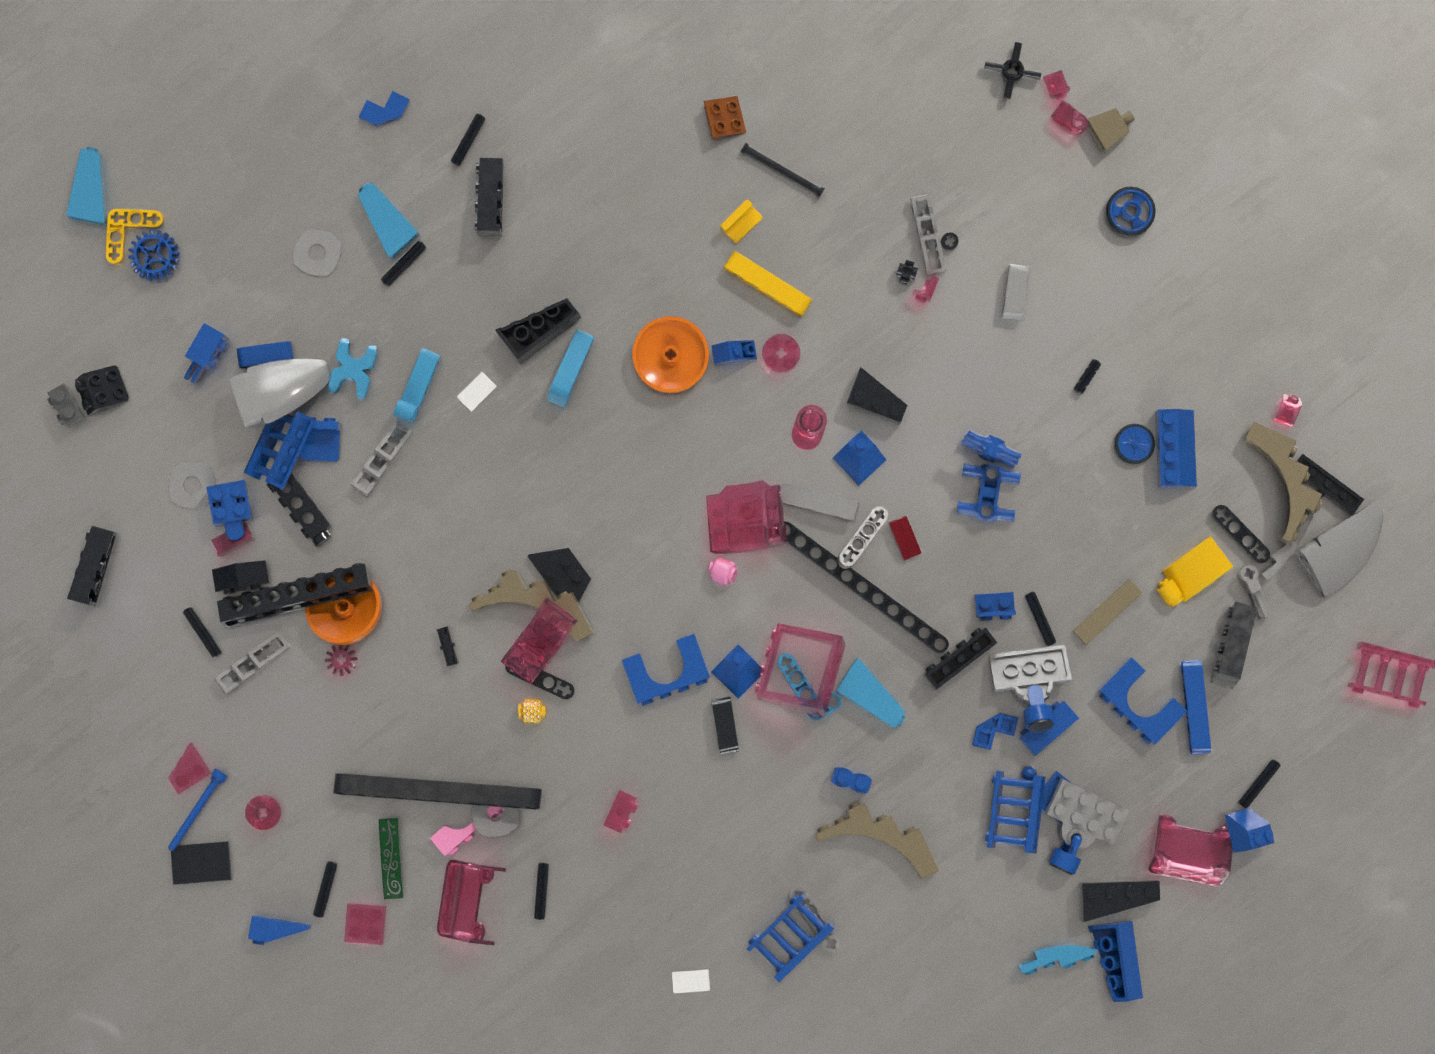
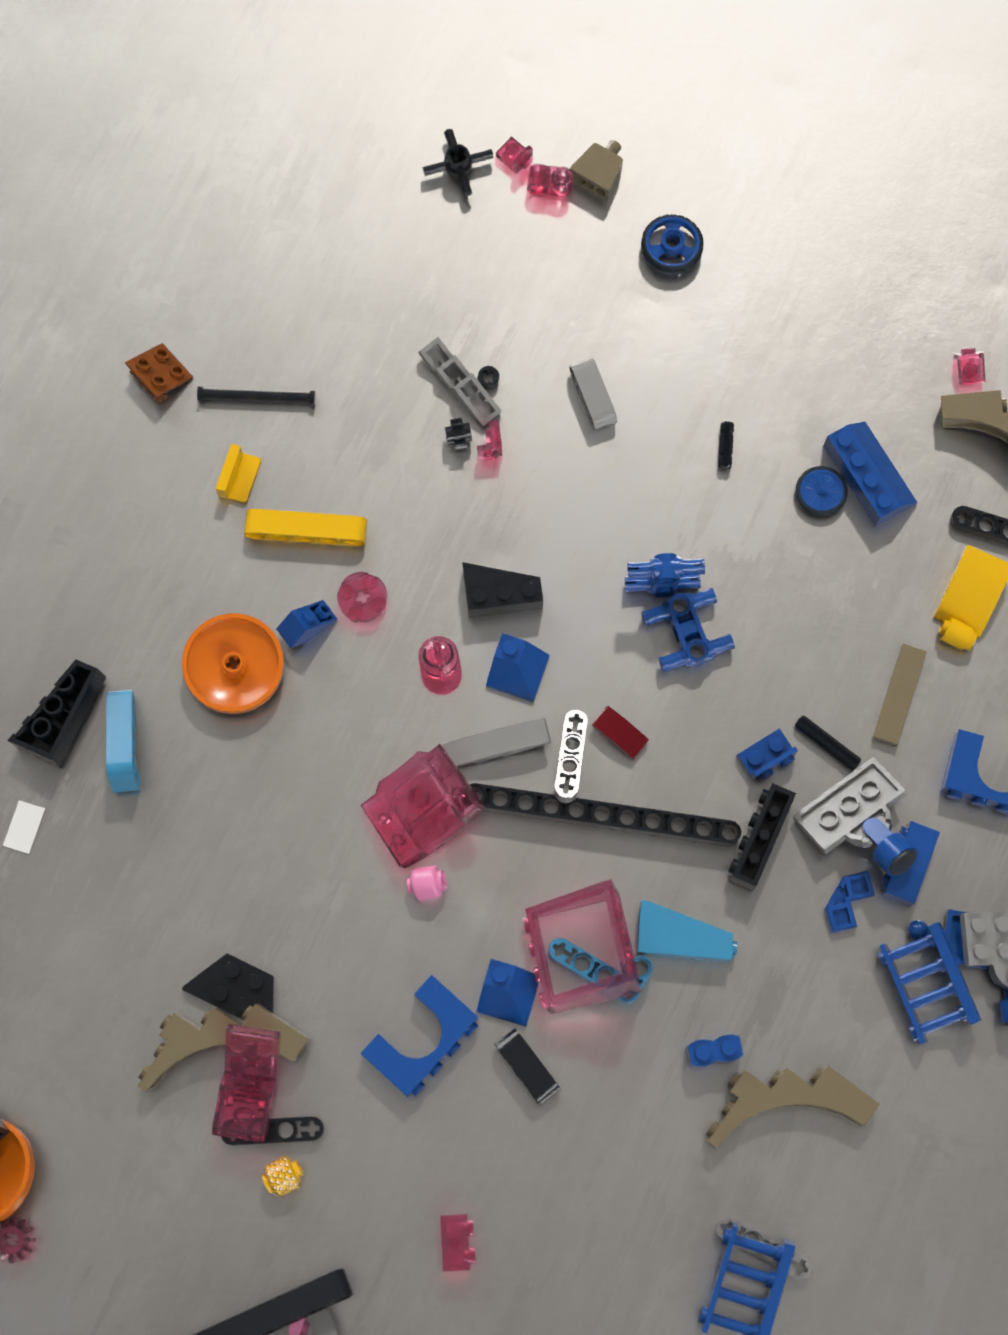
camera: 25 degrees left, 10 degrees down
black pin [436,626,459,666] -> none

